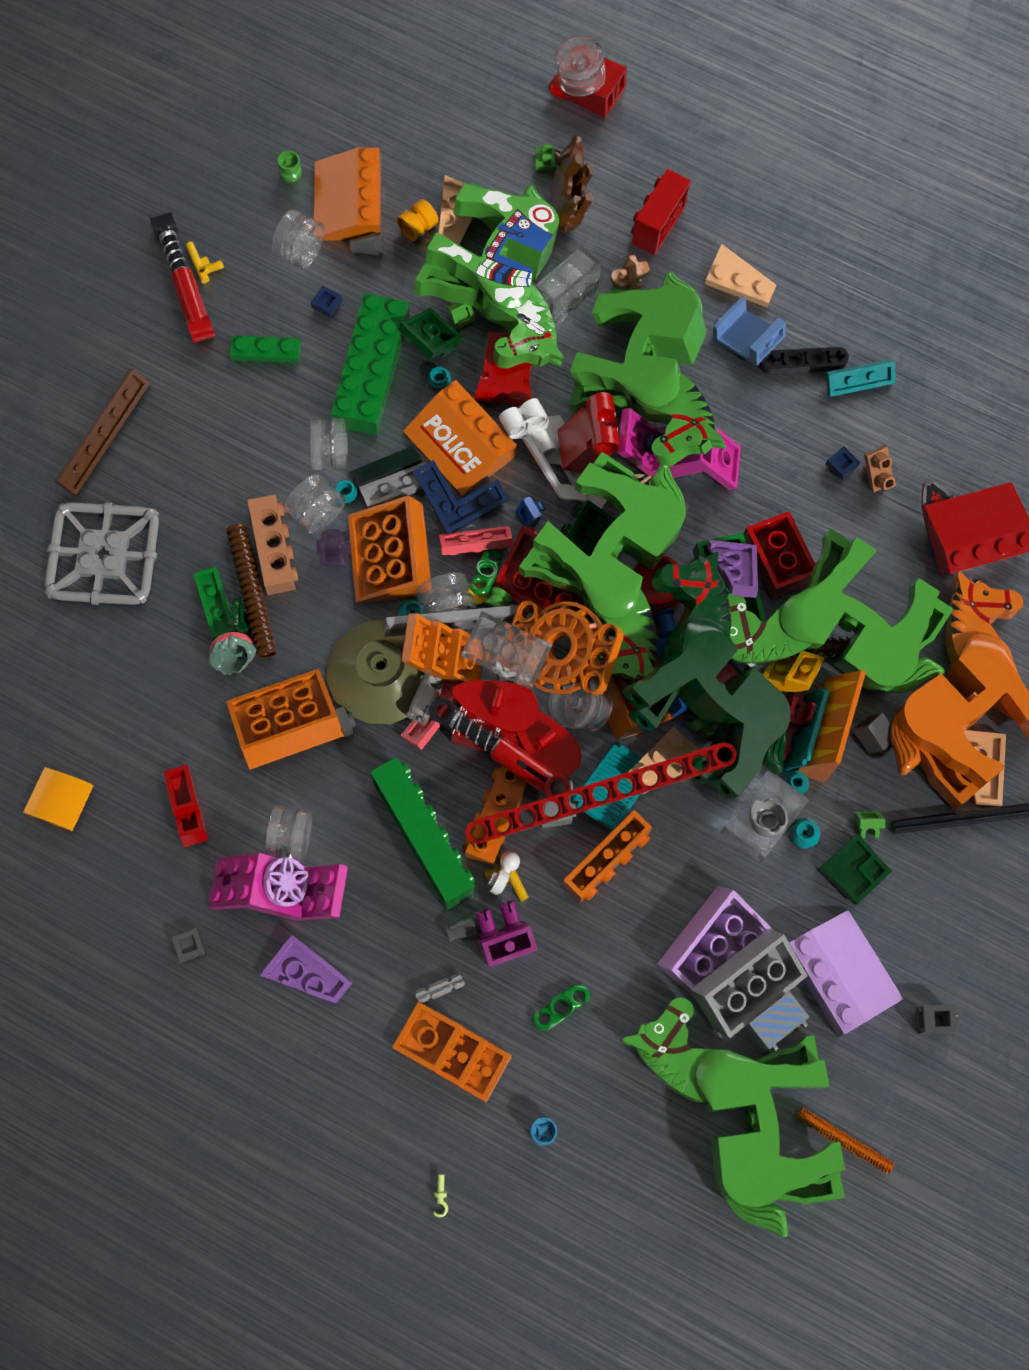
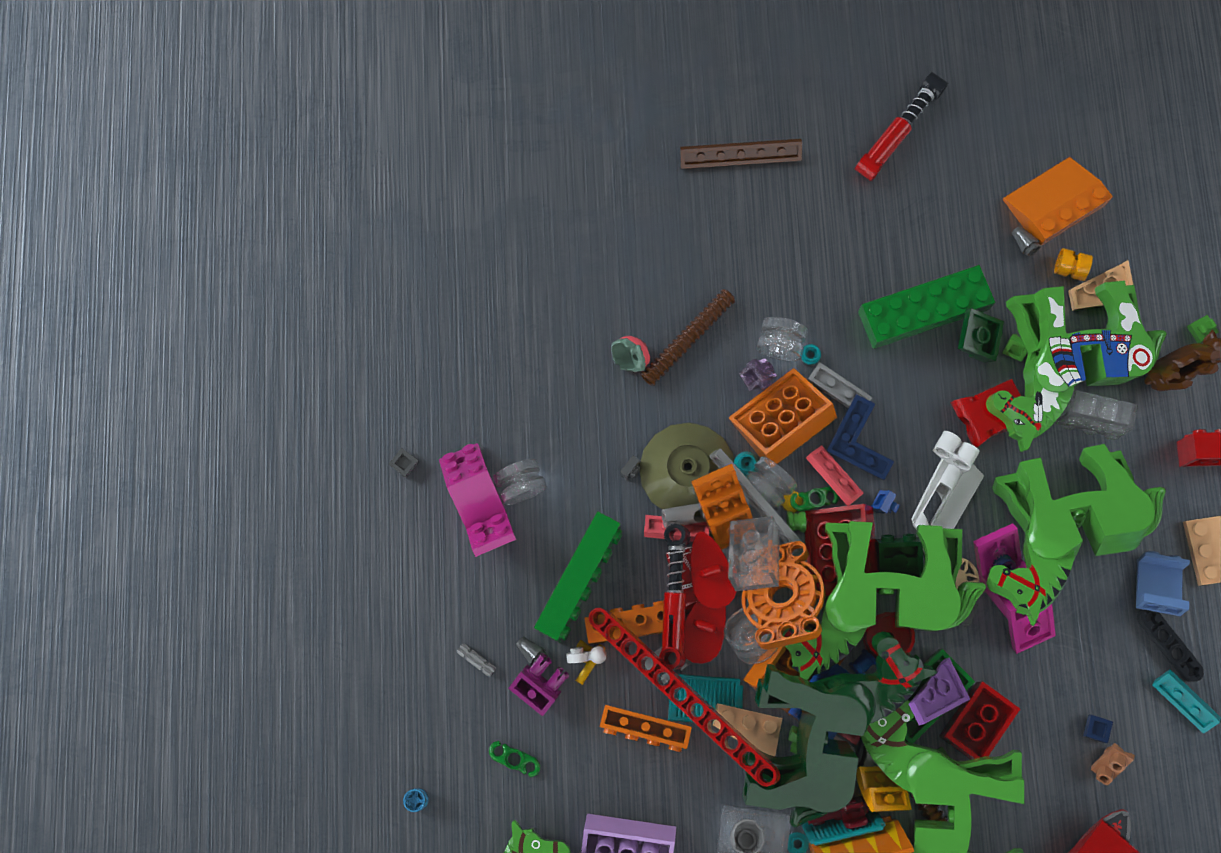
camera: 70 degrees right, 5 degrees up
light orange slope [23,767,94,831] -> none
light grey plate [44,502,159,605] -> none
red slope [164,764,209,848] -> none
yellow hose [185,242,224,284] -> none
green plate [193,567,237,640] -> none
orange slope [226,668,344,770] -> none
dark green piece [228,598,250,634] -> none
green plate [230,335,301,363] -> none
nougat brick [247,494,299,595] -> none
medium lavender wing [260,934,353,1003] -> none
lavender wheel [263,857,308,907] -> none
clear wheel [272,209,324,269] -> none
bright green wheel [277,150,302,182] -> none
clear wheel [310,418,349,471] -> none
dark blue plate [311,285,342,317] -> none
black slope [349,446,423,493] -> none
orange slope [392,1002,512,1103] -> none
orange slope [403,380,516,498] -> none
teal plate [428,367,451,390] -> none
yellowish green hand [433,1174,448,1217] -> none
red piece [558,392,620,474] -> none
nougat hips [610,255,650,290] -> none

